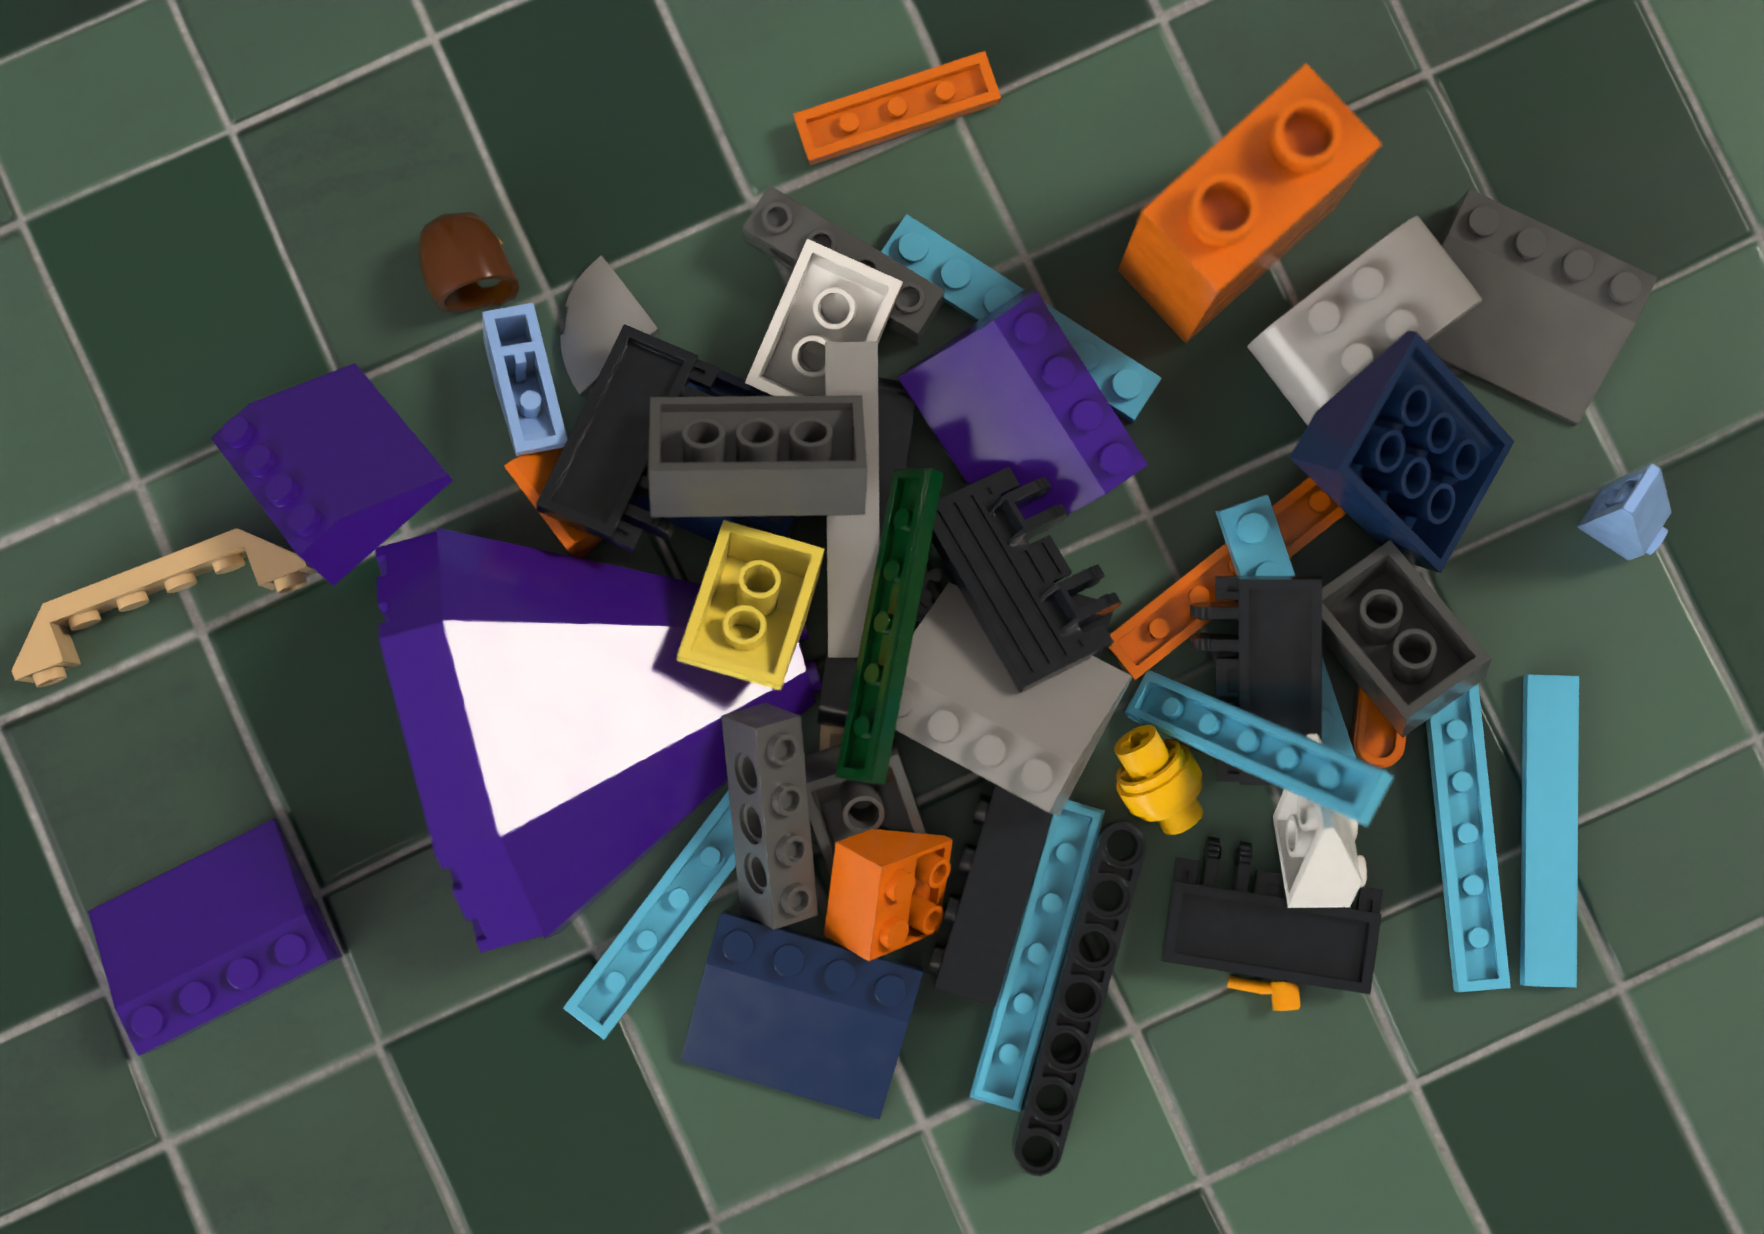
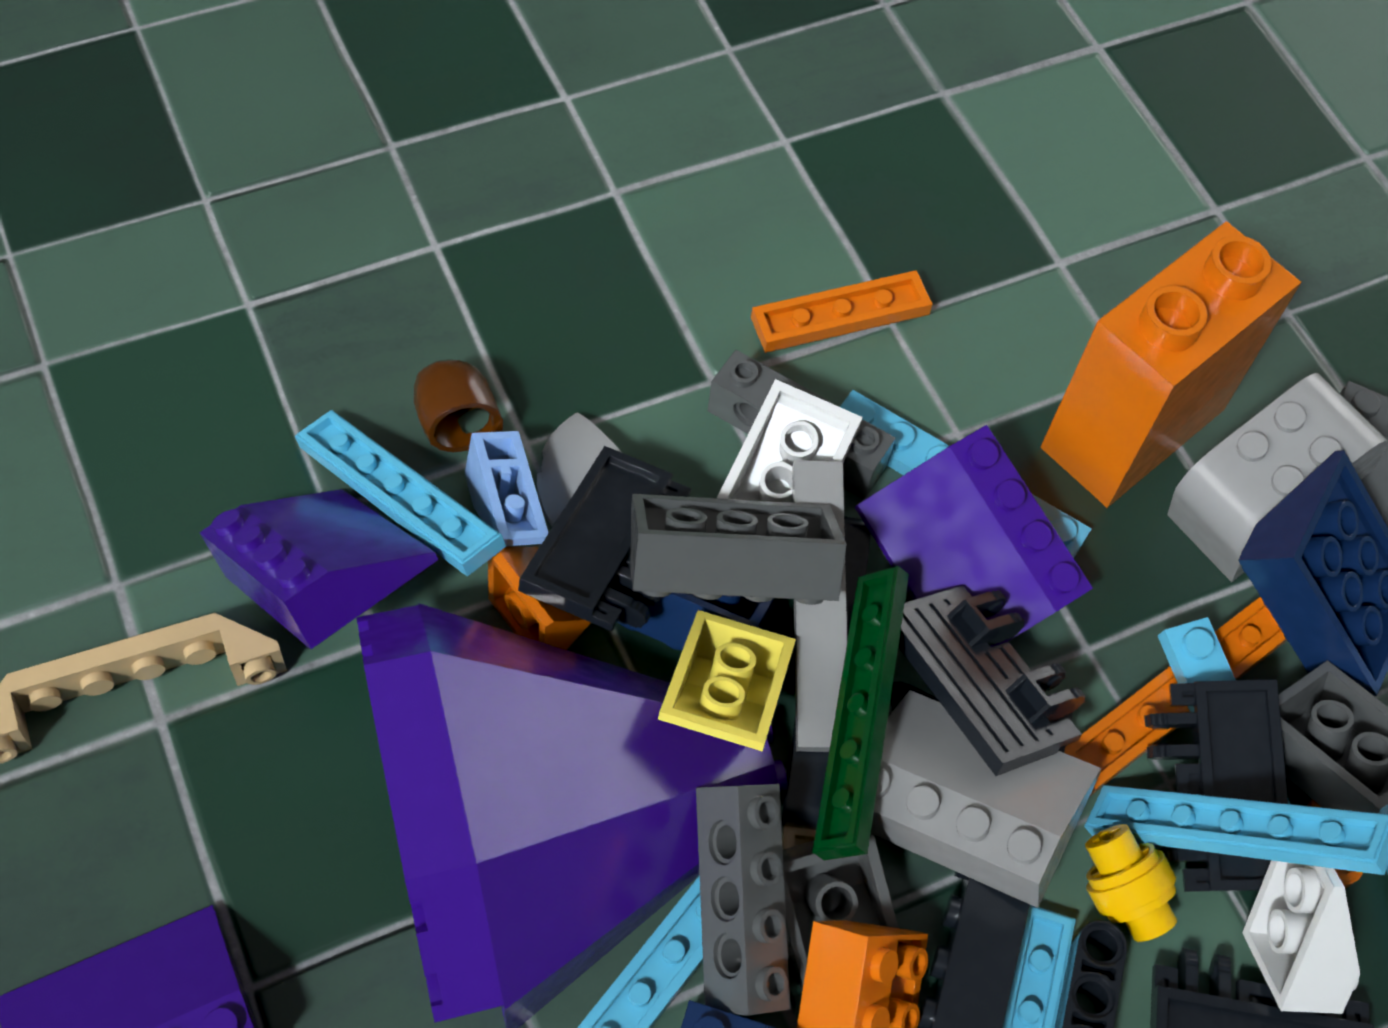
camera: 10 degrees left, 25 degrees down
none -> medium azure tile [295,410,506,577]

